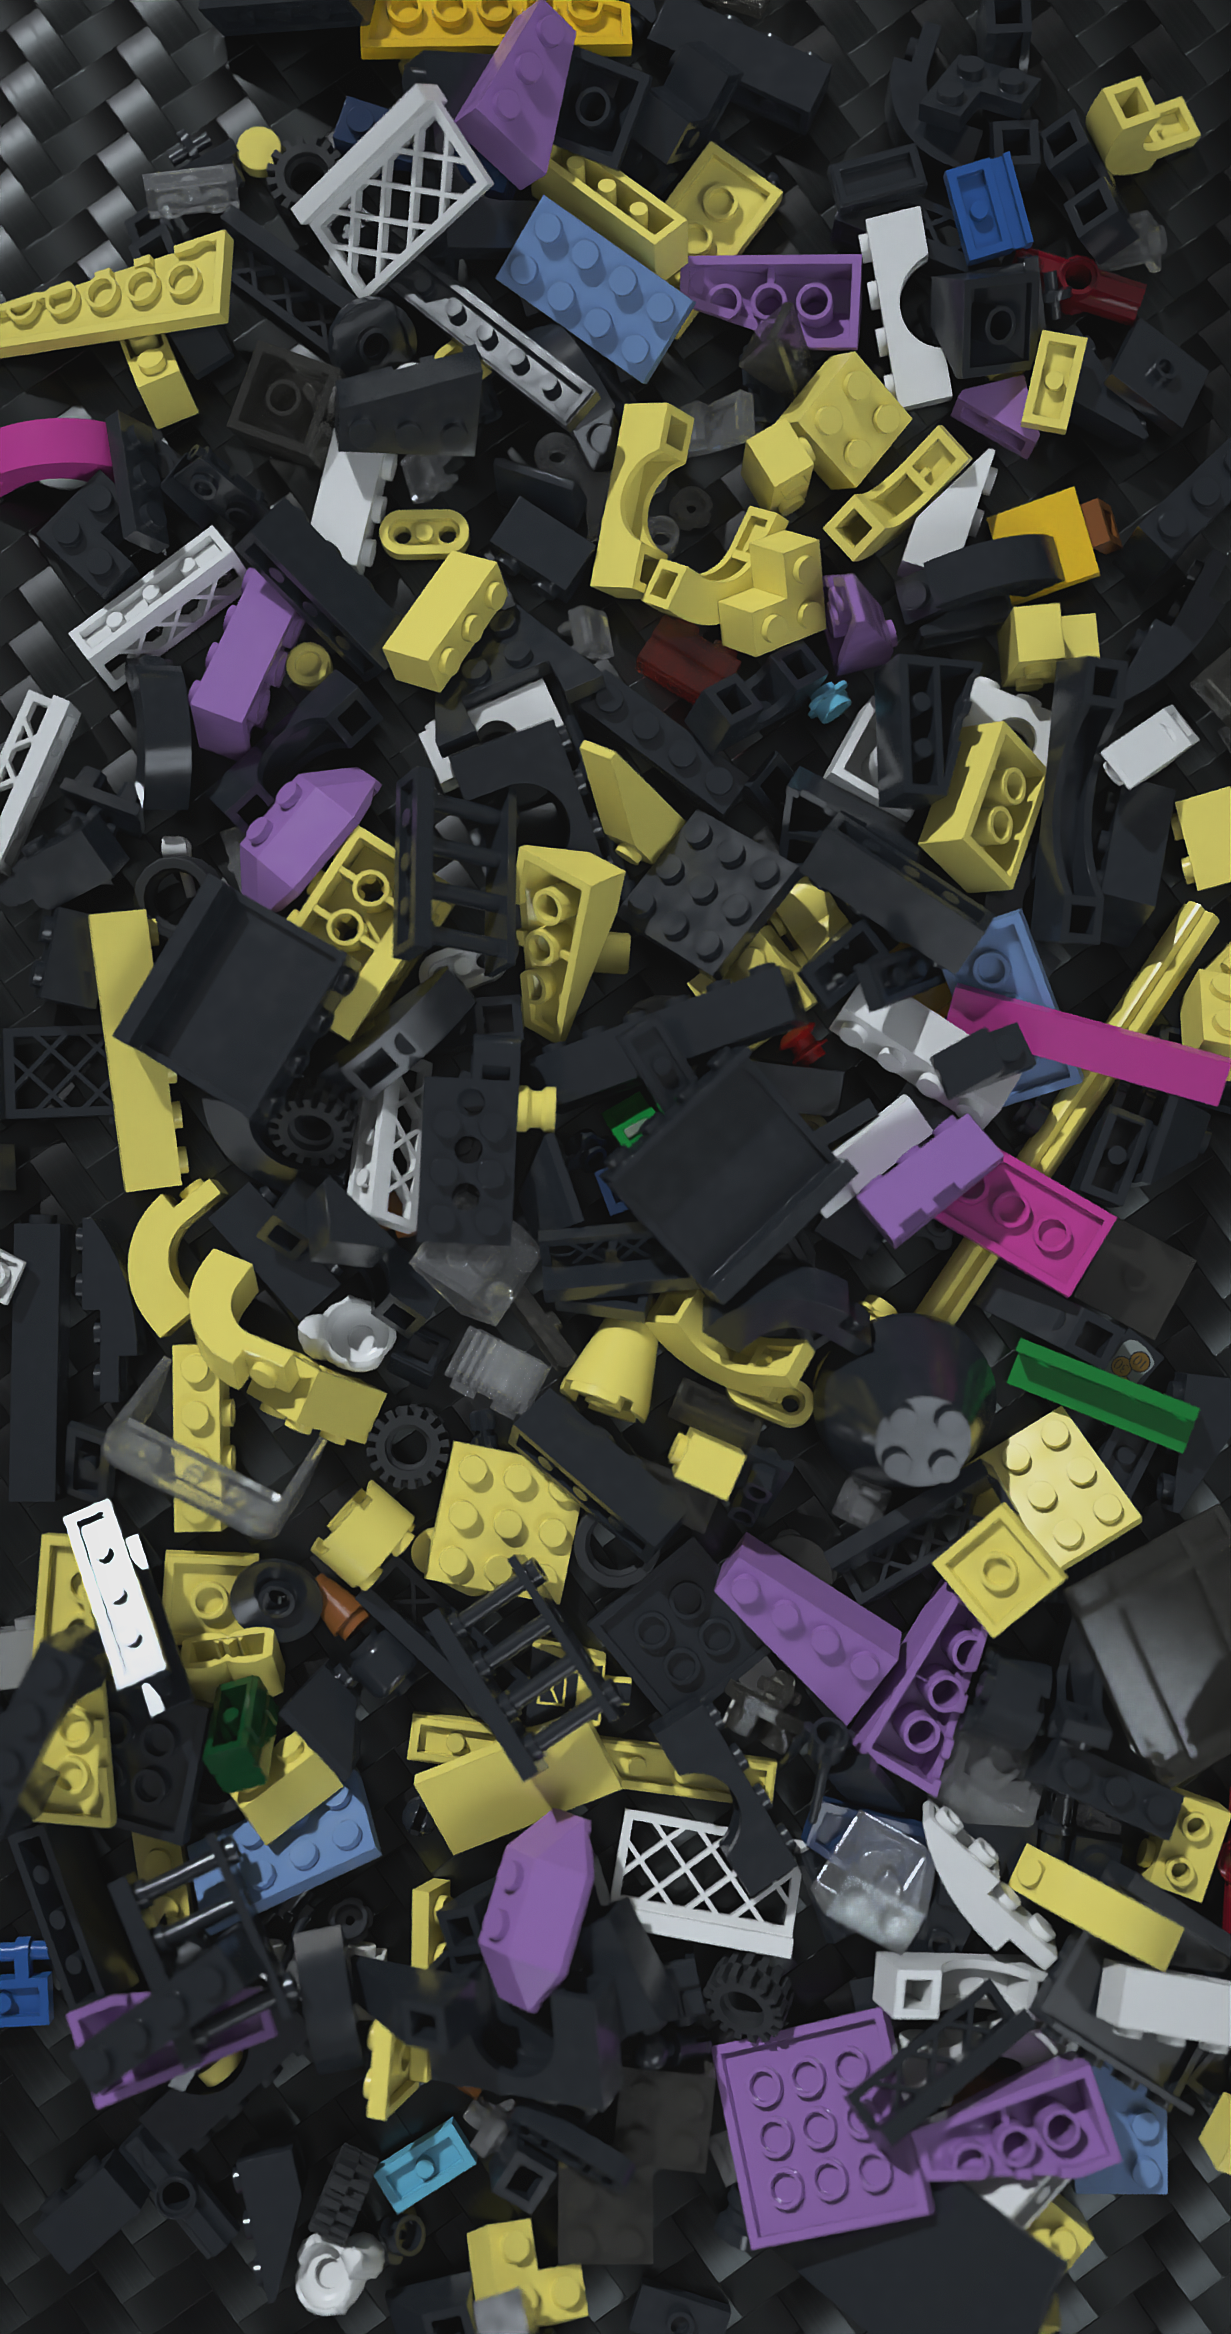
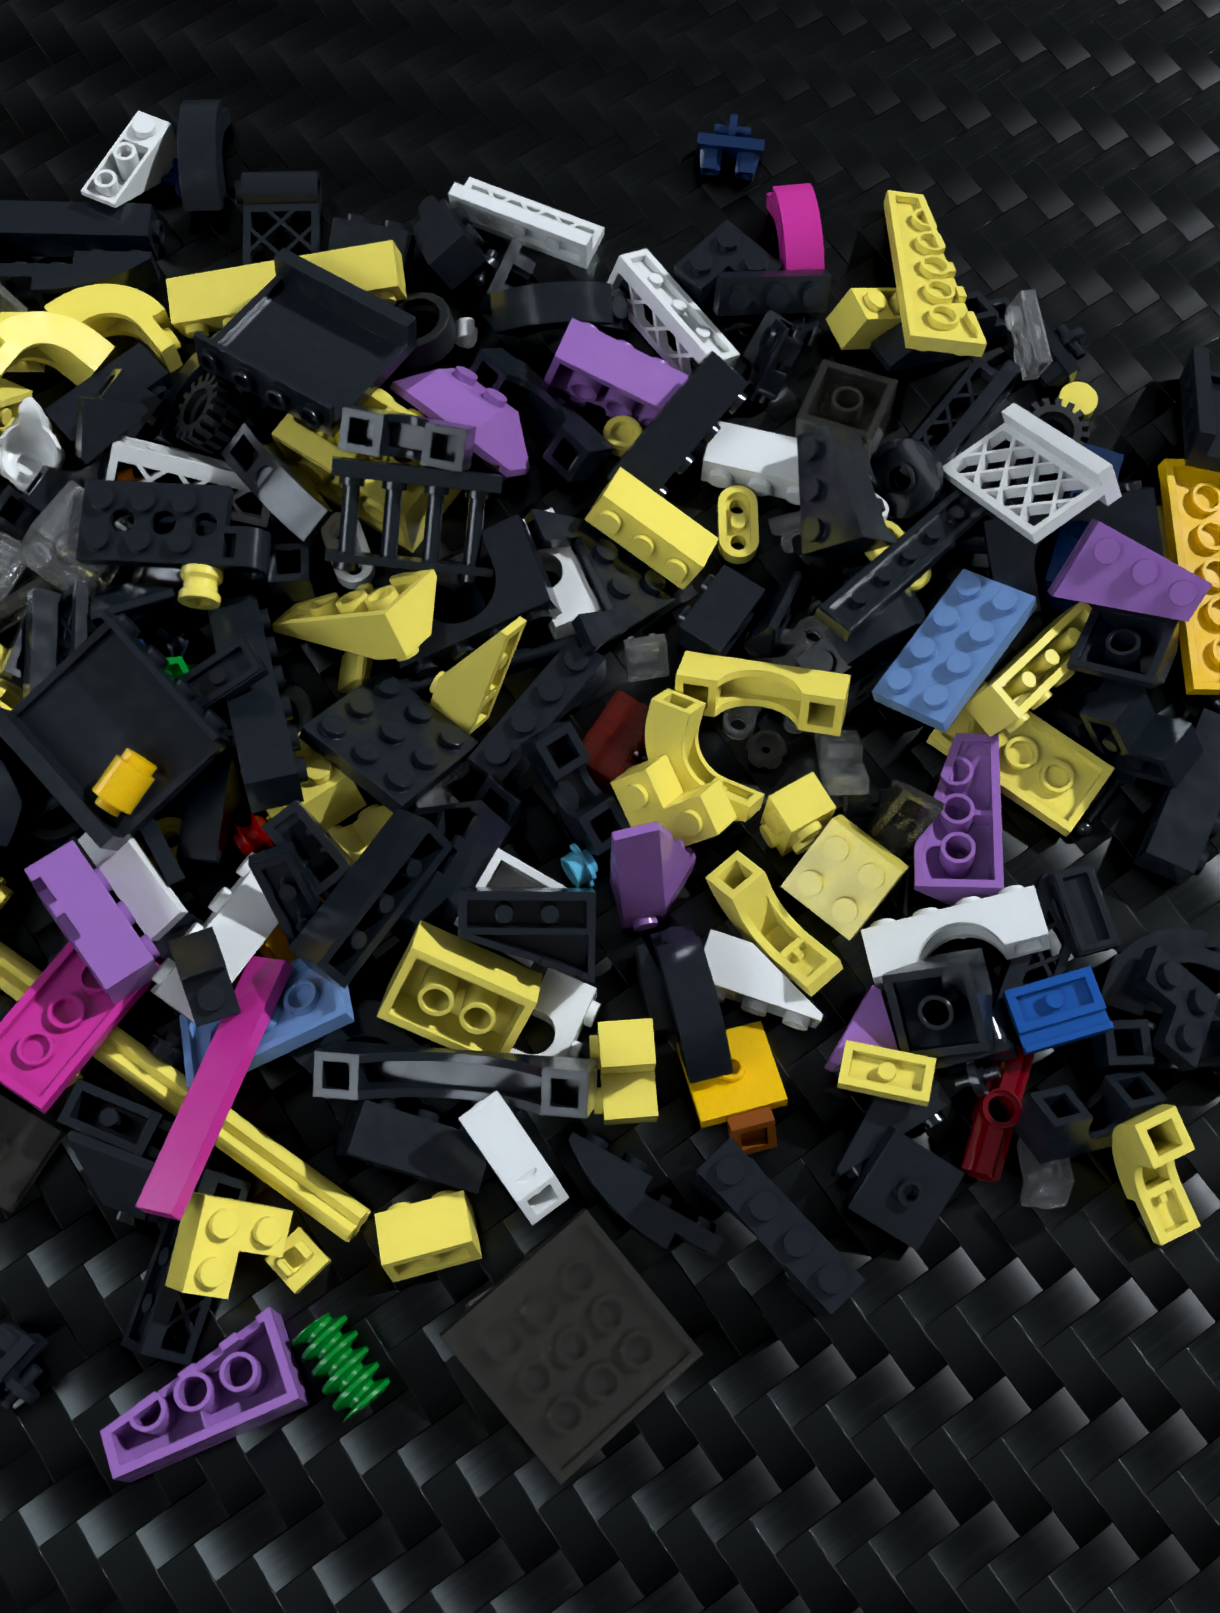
camera: 90 degrees right, 15 degrees down
none -> yellow brick [92,748,157,817]
none -> black arch [338,404,476,472]

